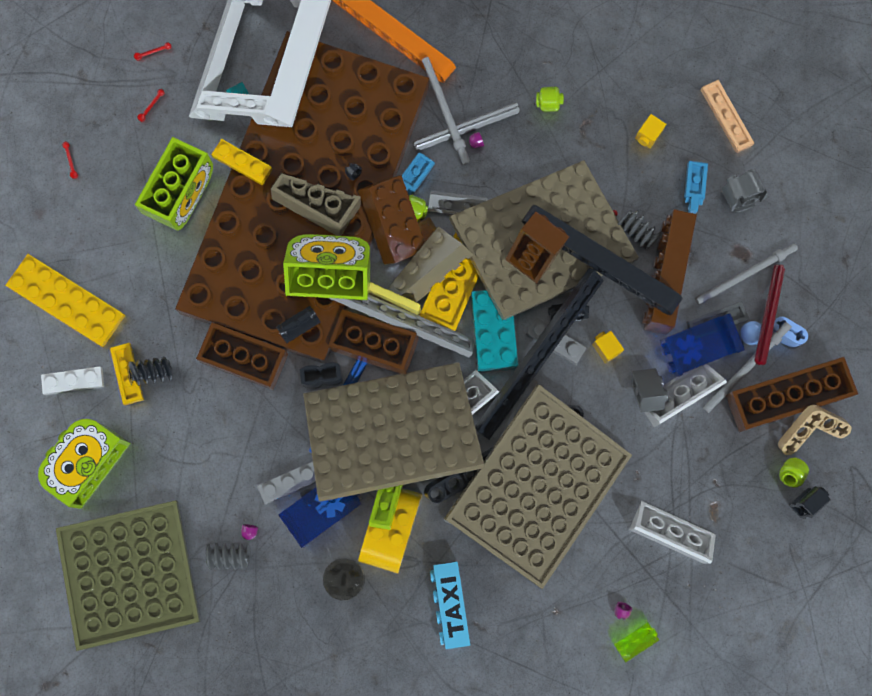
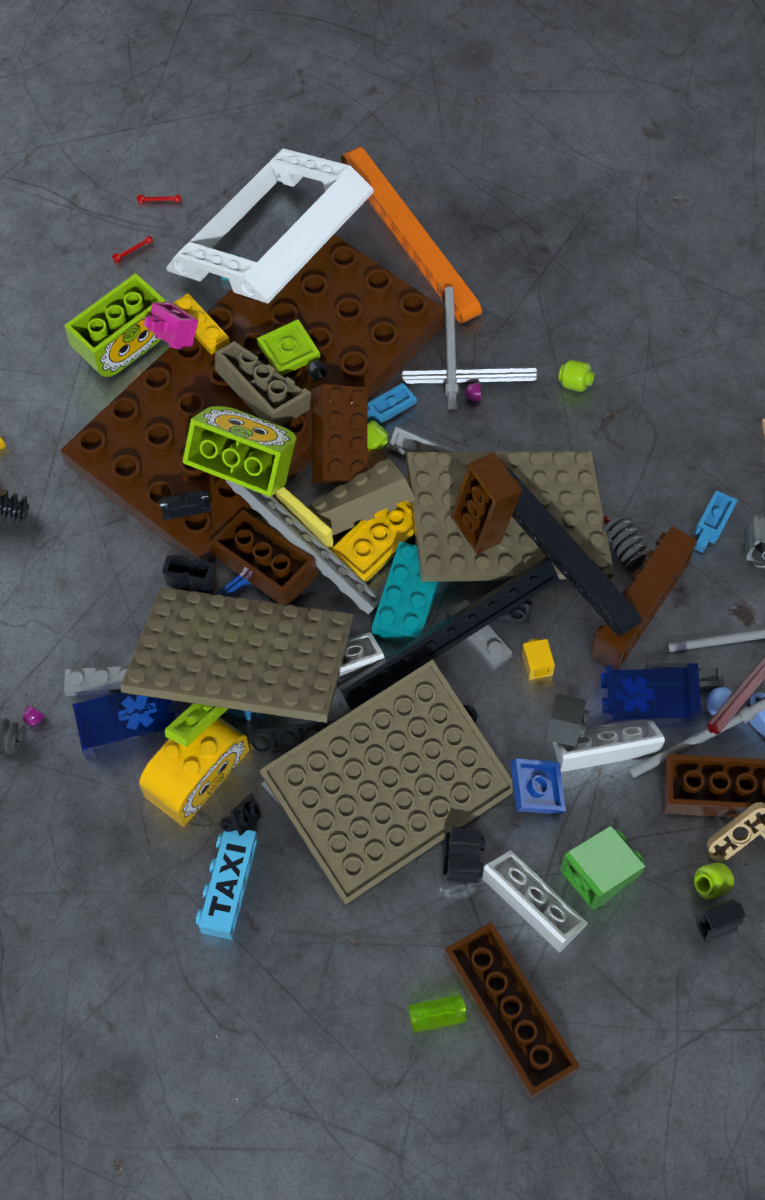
camera: 25 degrees right, 15 degrees down
red hinge [62,141,78,179] -> none
reddish brown brick [196,322,288,391] -> none
clear smoke brick [323,558,365,600] -> none
magenta hinge [615,602,632,620] -> none
yellow brick [635,114,667,149] -> none
none -> dark pink brick [144,302,198,349]
none -> black hinge [220,793,261,836]
none -> lime plate [257,319,320,376]
none -> black brick [442,826,485,883]
none -> reddish brown brick [444,922,580,1101]
none -> blue plate [510,758,566,814]
none -> bright green slope [560,826,646,911]

